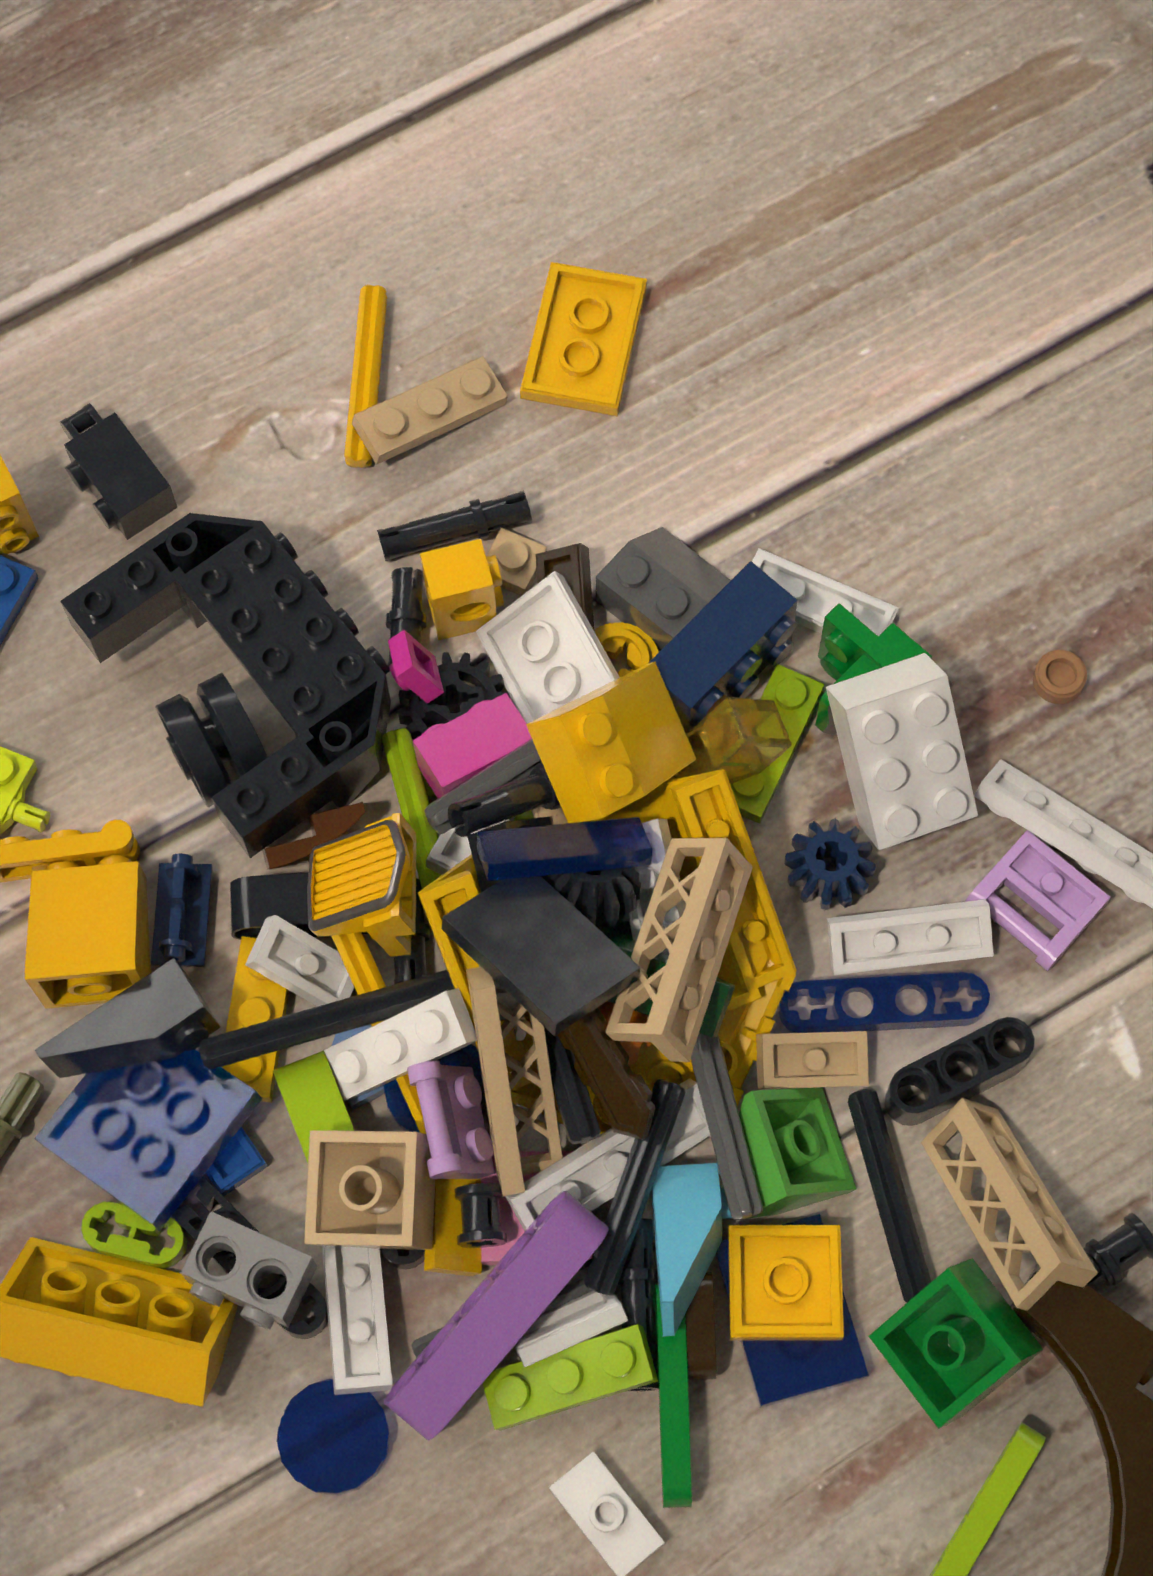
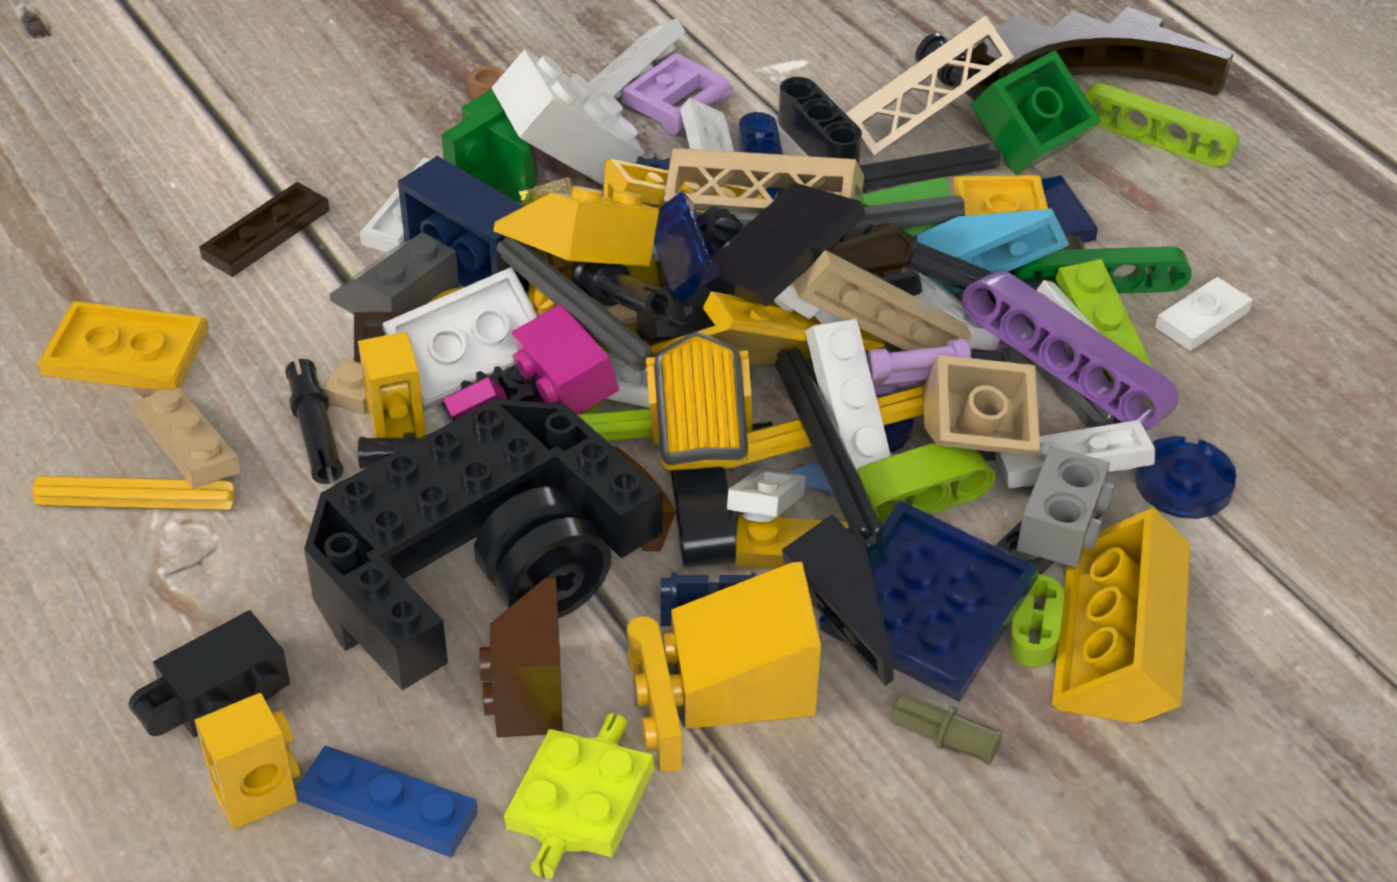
camera: 95 degrees left, 25 degrees down
none -> dark brown tile [199,182,330,277]
none -> reddish brown slope [479,578,563,737]

